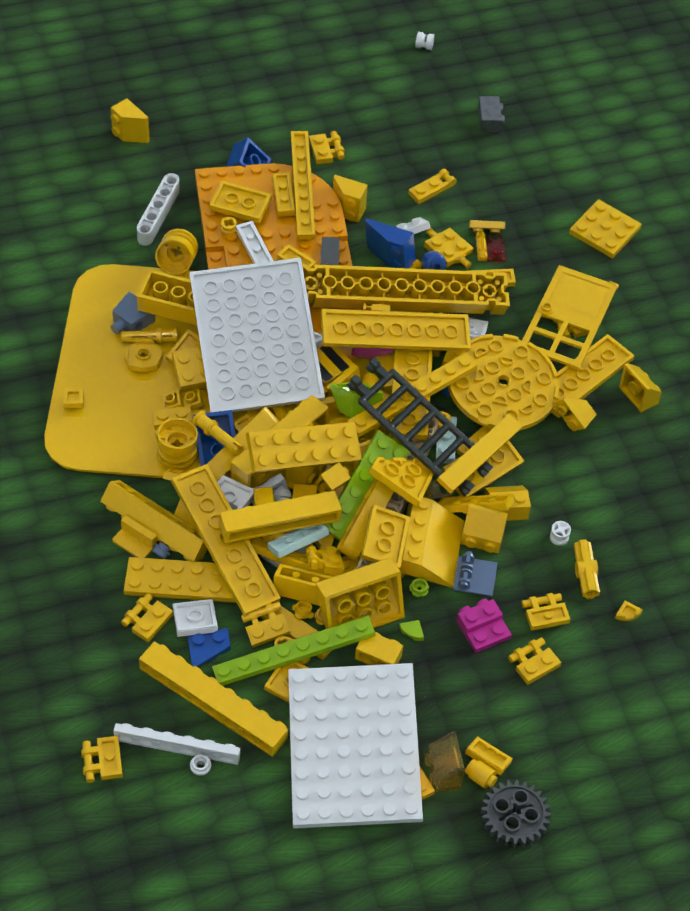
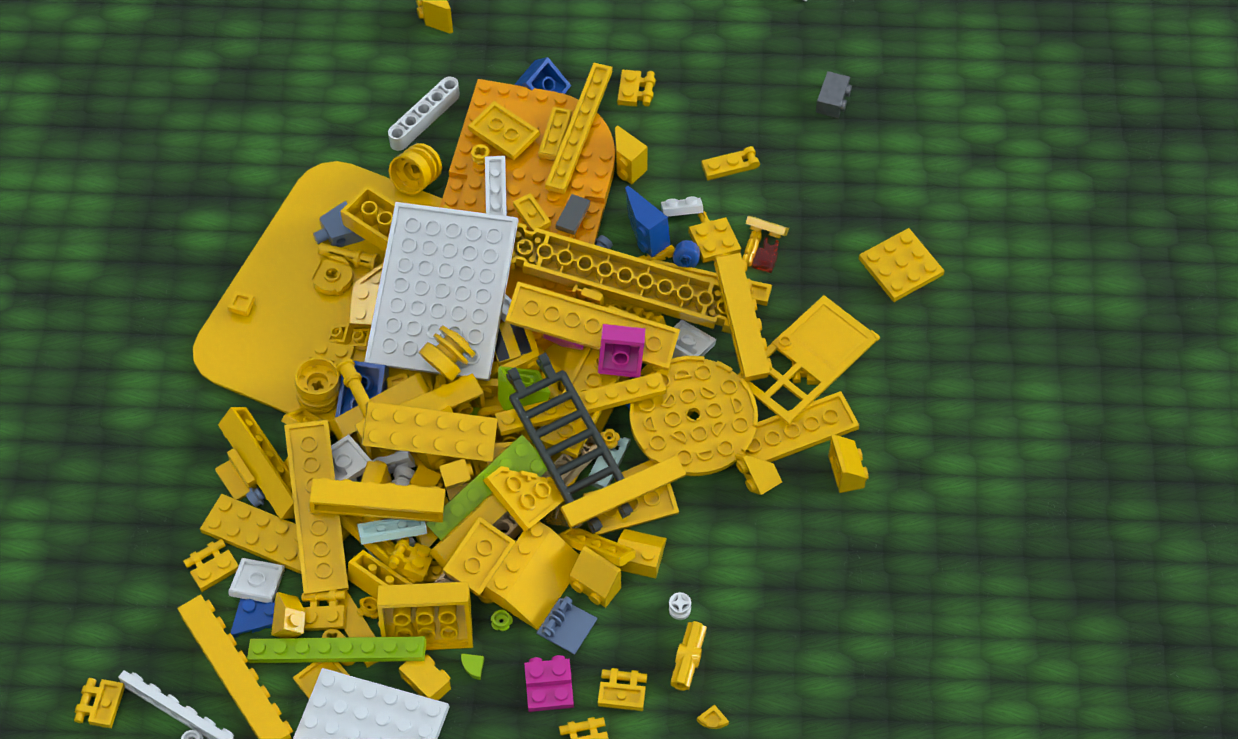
camera: 25 degrees right, 5 degrees up
none -> yellow slope [271,592,306,638]
none -> yellow wheel [418,325,476,382]
none -> dark pink slope [598,324,645,378]
none -> yellow brick [714,253,772,382]

